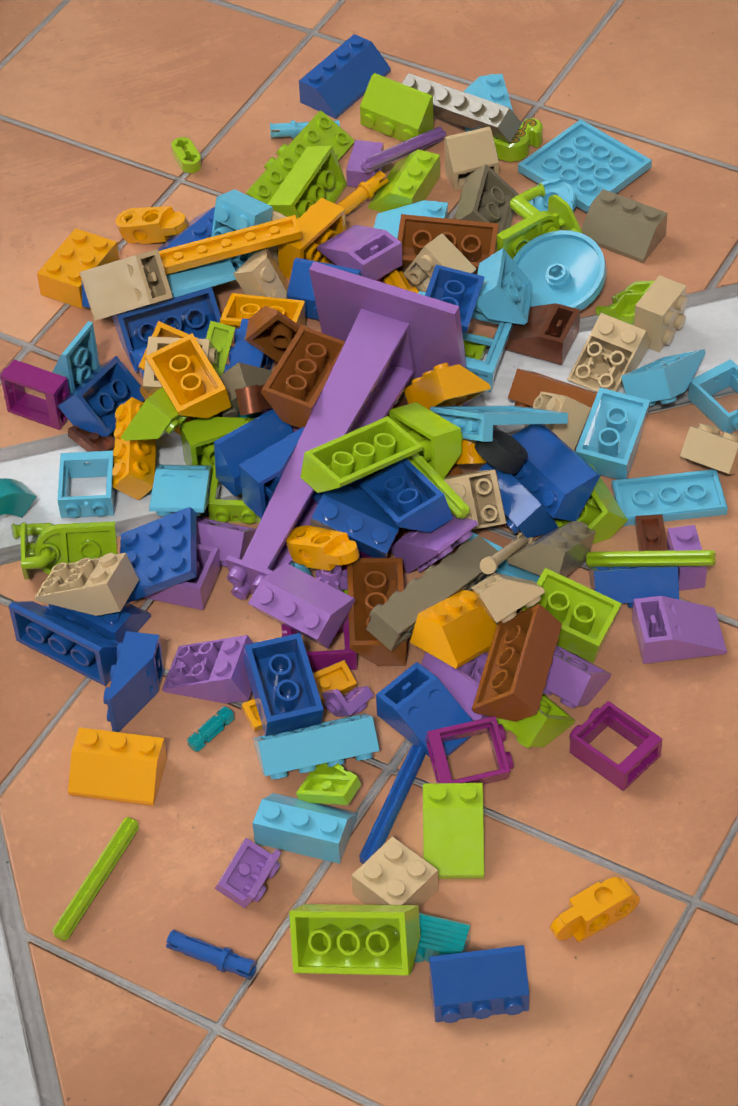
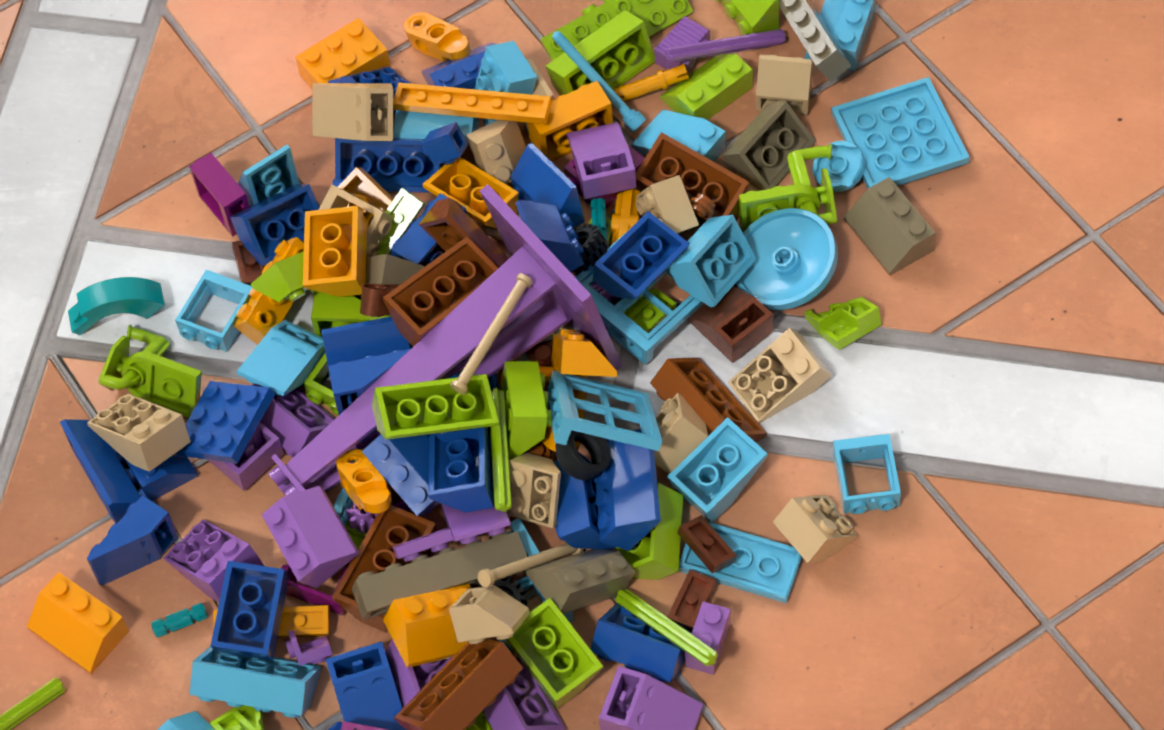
camera: 30 degrees right, 10 degrees up
lime animal [493,118,543,162] -> none
medium azure slope [621,349,706,406] -> none
tan brick [634,275,688,353] -> none
none -> medium lavender plate [392,528,454,562]
none -> blue brick [422,122,468,166]
none -> tan bar [450,273,533,394]
none -> medium azure piece [552,31,646,133]
none -> copper plate [677,515,737,574]
none -> dark orange plate [690,193,716,218]

